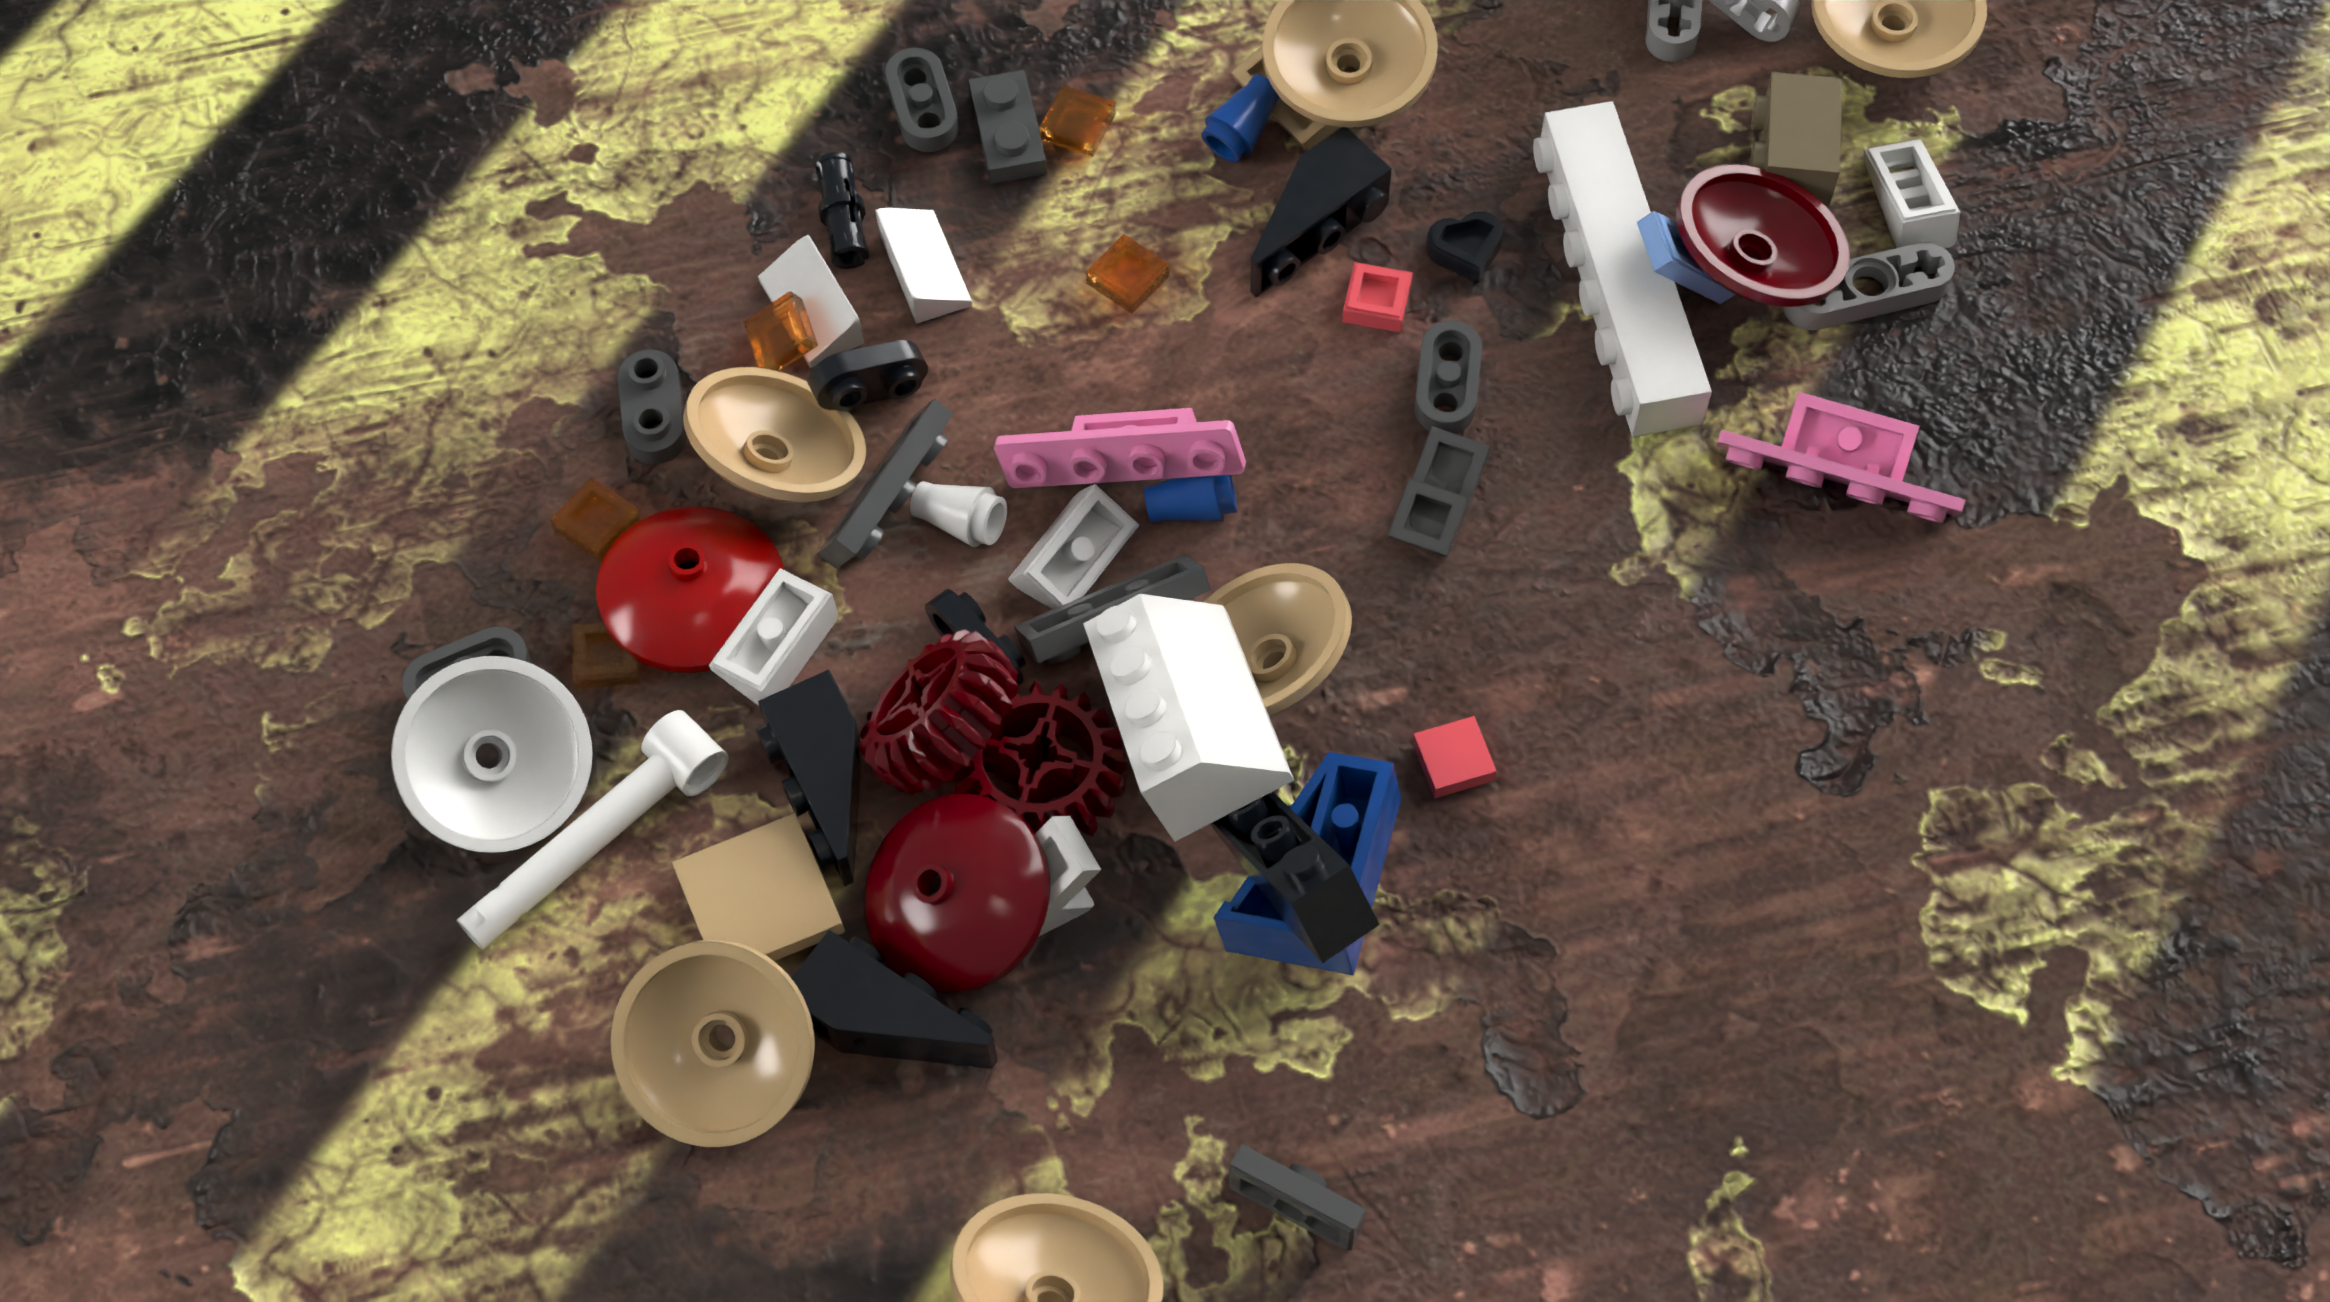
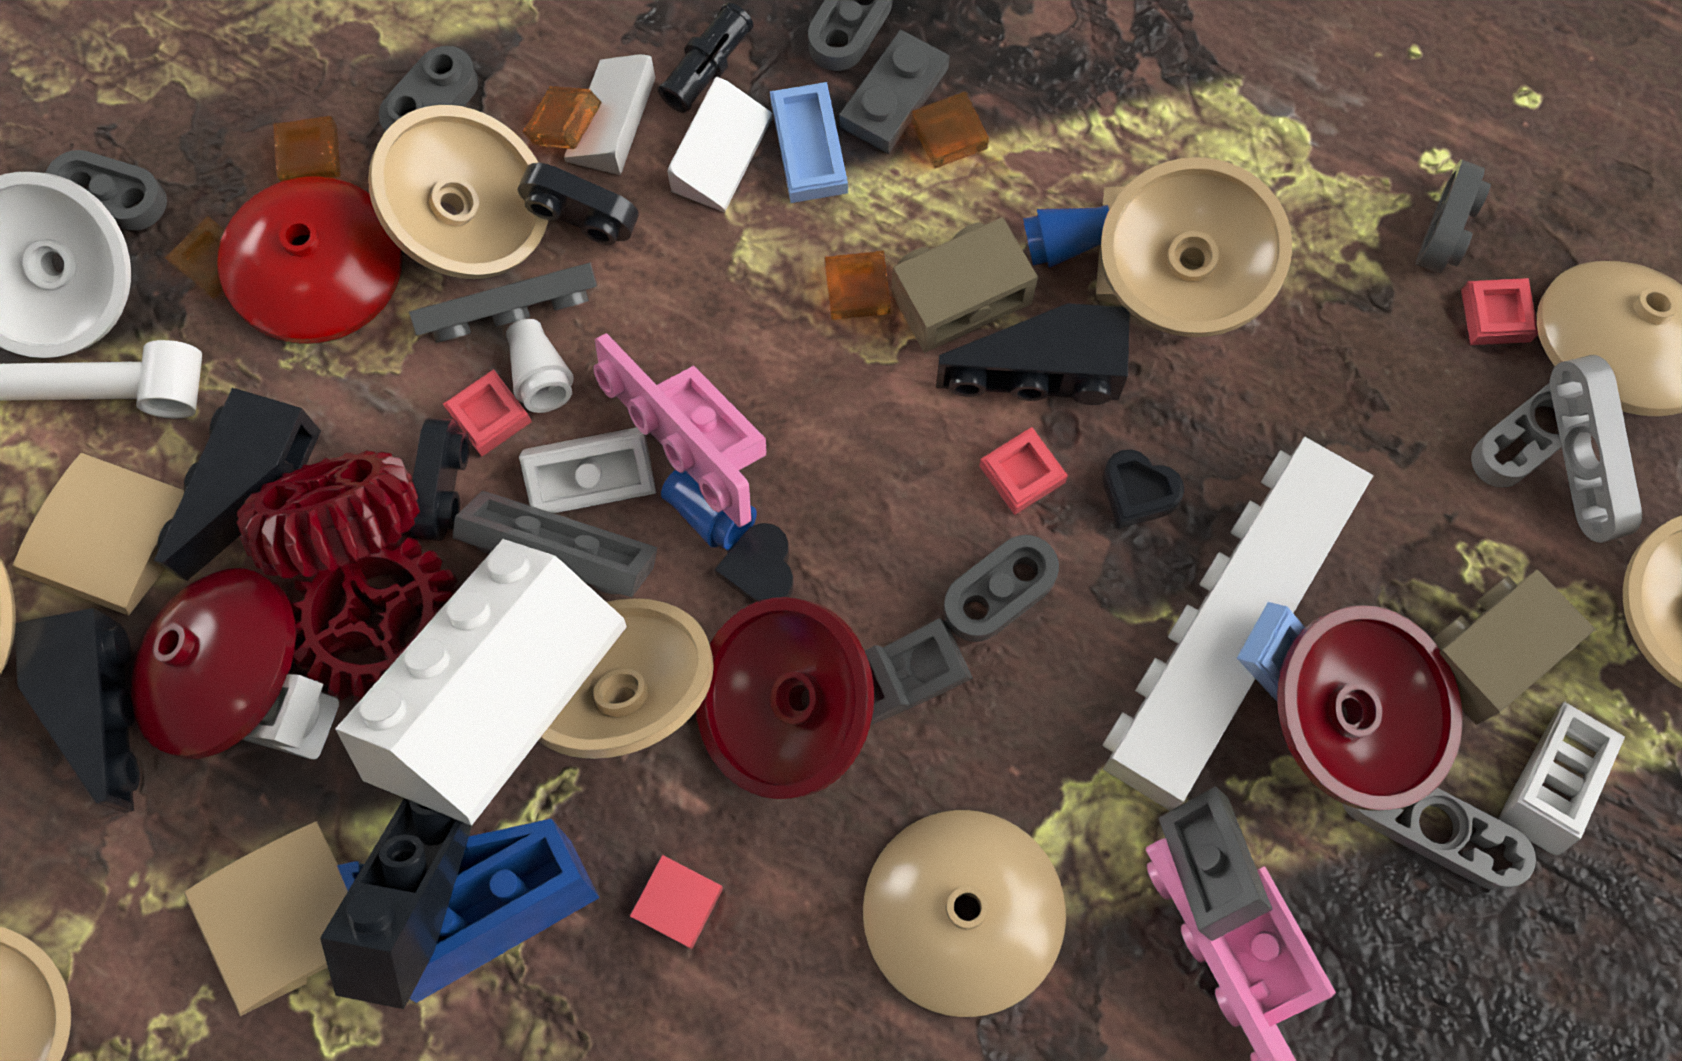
camera: 45 degrees right, 10 degrees up
white slope [709,568,838,707] -> none
none -> tan slope [184,821,348,1016]
none -> coral tile [443,369,532,457]
none -> dark red dish [696,597,874,799]
none -> black tile [715,523,794,603]
none -> light blue tile [770,82,848,203]
none -> tan dish [863,810,1066,1017]
none -> dark tan brick [892,217,1038,353]
none -> dark grey plate [1158,786,1273,941]

